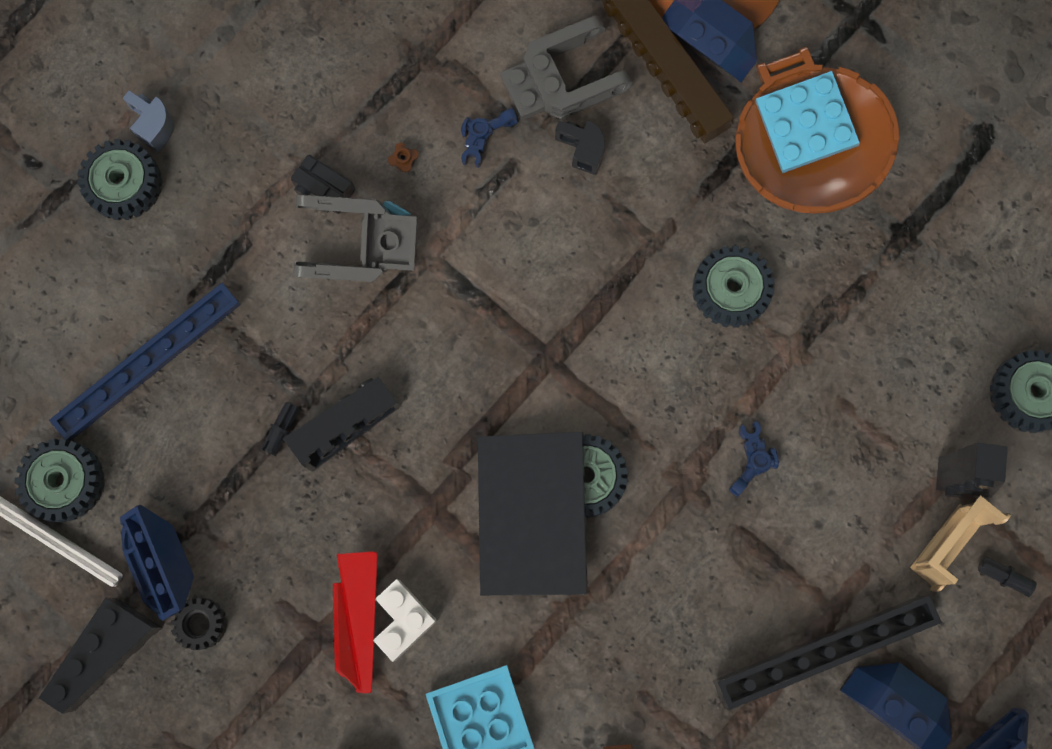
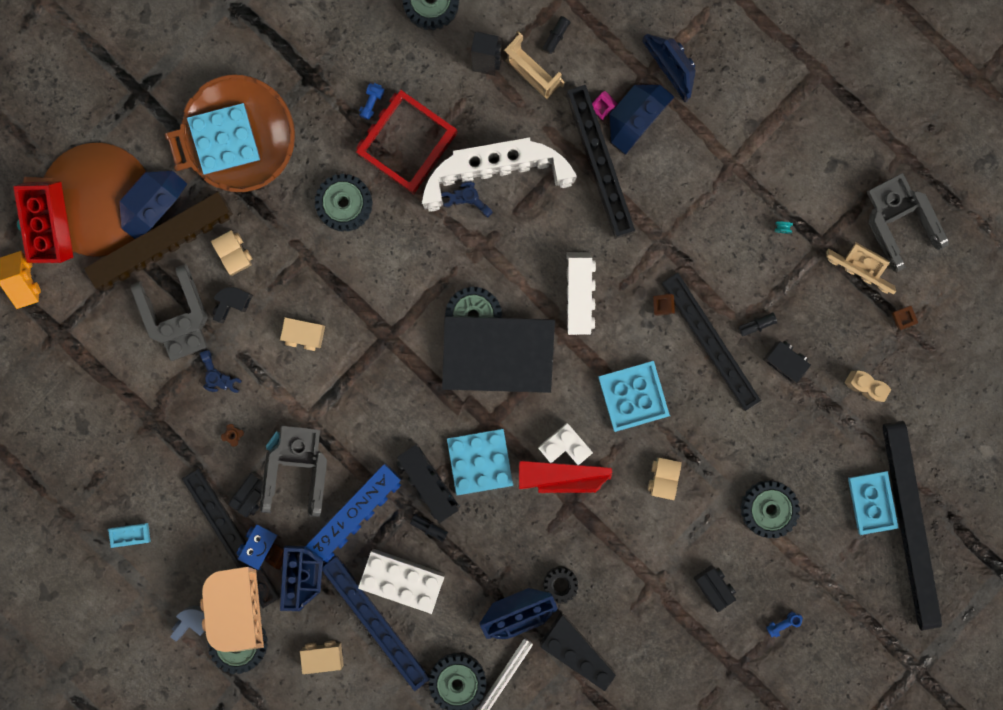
camera: 90 degrees left, 10 degrees up
none -> medium azure plate [108,523,151,548]
none -> black tile [182,468,280,608]
none -> light nougat brick [200,567,264,652]
none -> tan brick [211,230,253,276]
none -> blue brick [236,525,277,570]
none -> reddish brown plate [264,543,284,570]
none -> tan brick [280,318,325,351]
none -> dark blue wedge [280,546,323,611]
none -> tan brick [300,641,344,674]
none -> blue brick [305,463,402,563]
none -> red window [356,90,458,195]
none -> white brick [358,549,445,614]
none -> blue bar [359,83,385,120]
none -> white slope [422,138,577,211]
none -> medium azure plate [447,429,513,495]
none -> white wedge [567,252,596,335]
none -> dark pink slope [592,91,618,120]

